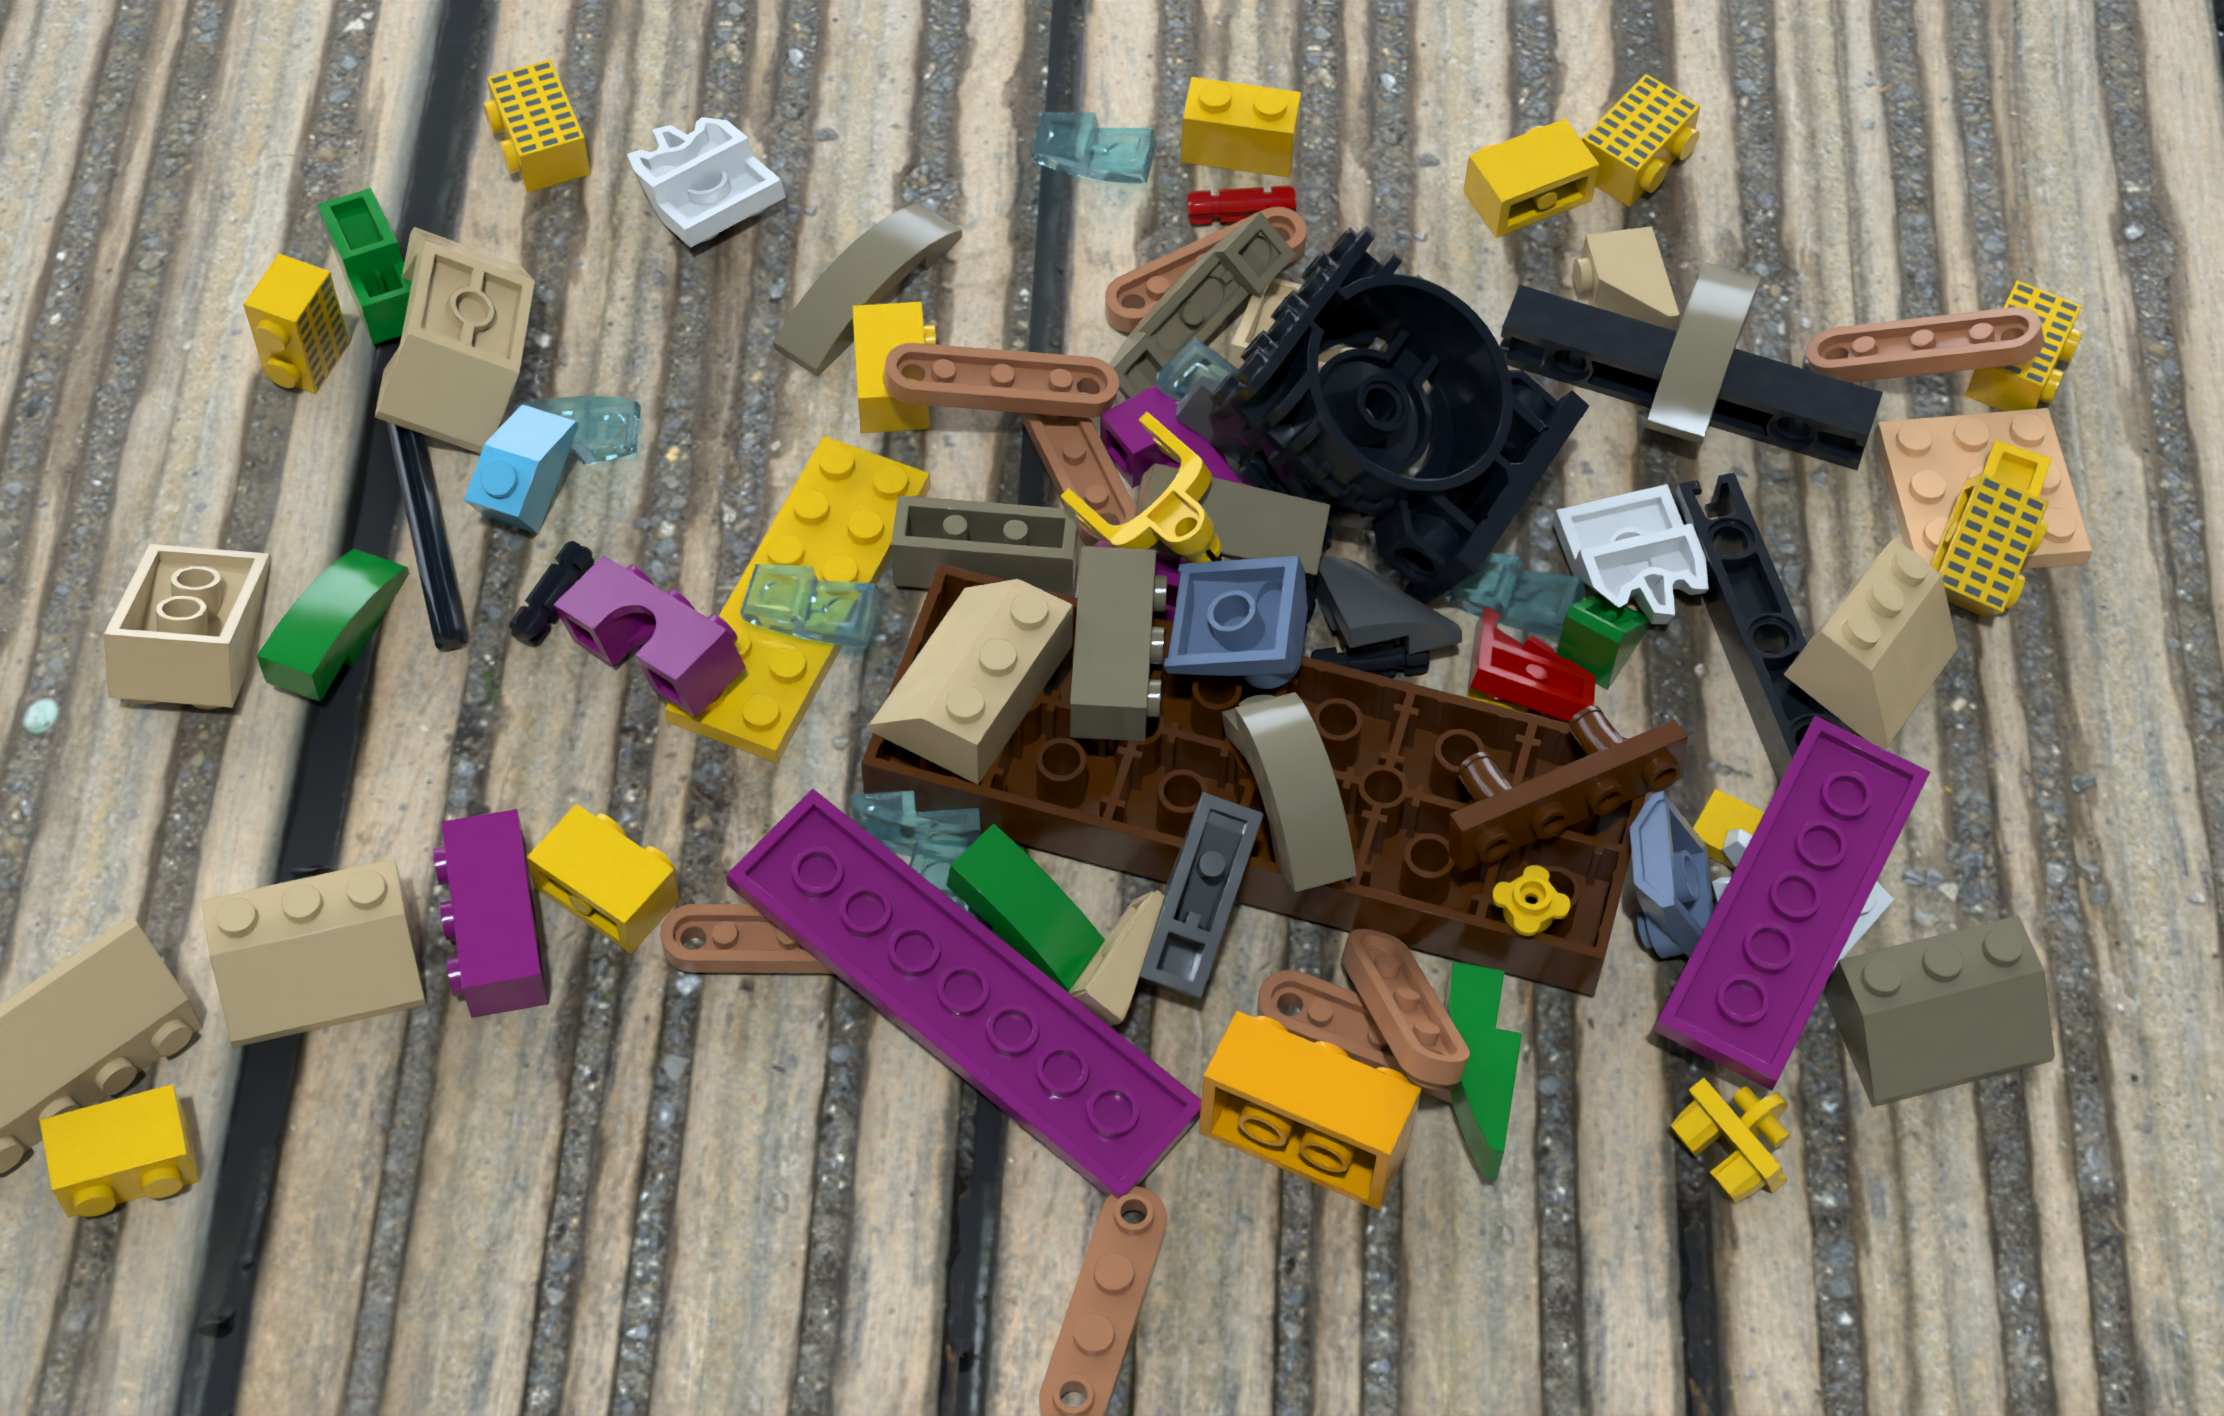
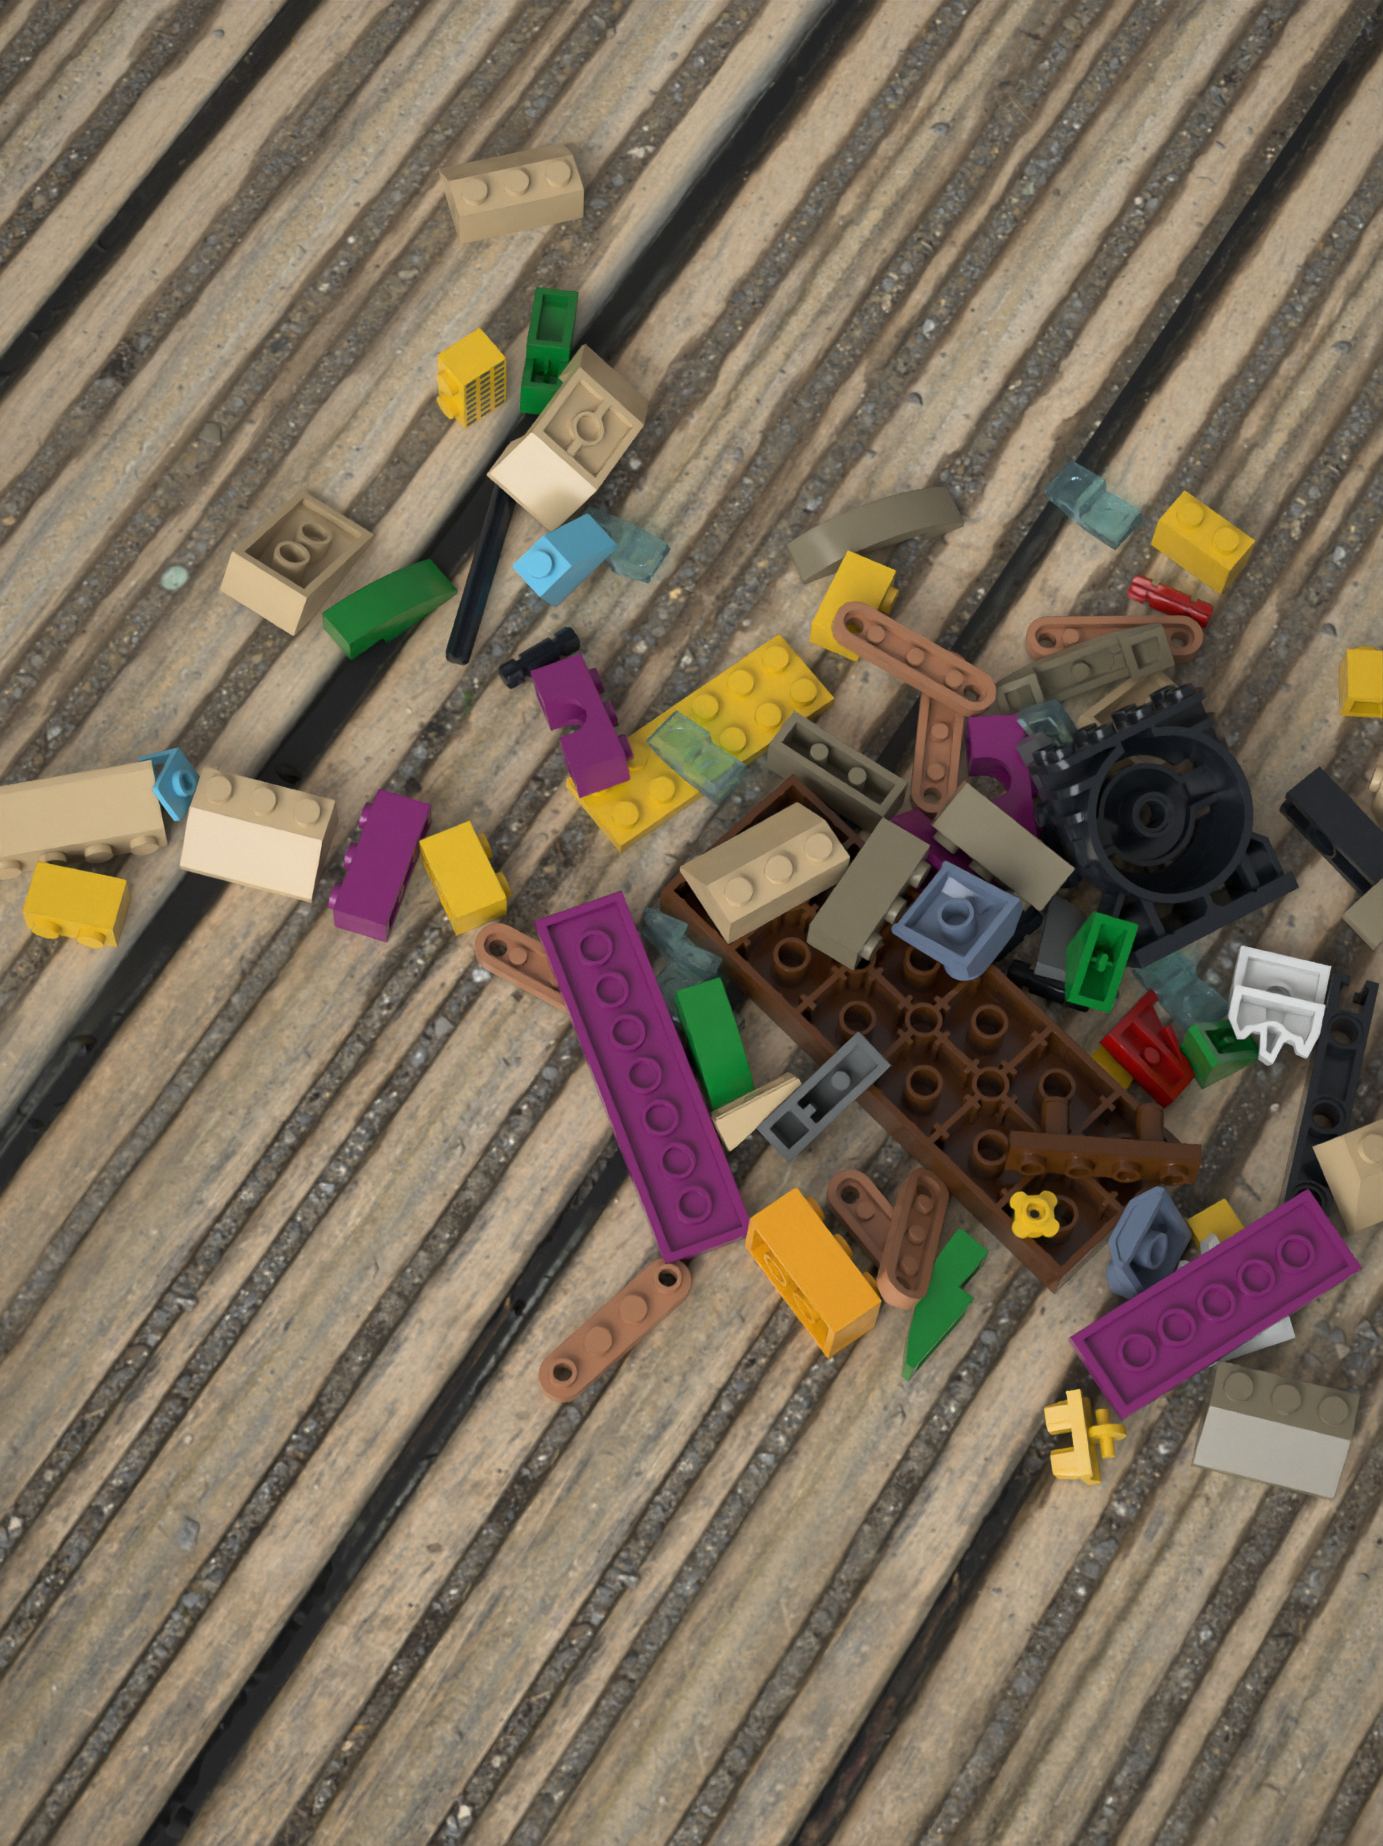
camera: 25 degrees right, 10 degrees up
yellow brick [483,59,591,193] -> none
white plate [627,117,786,248] -> none
yellow piece [1060,412,1222,563] -> none
dark tan arch [1222,692,1357,892] -> none
none -> medium azure bracket [137,747,200,821]
none -> tan slope [439,143,584,244]
none -> green slope [1065,911,1139,1013]

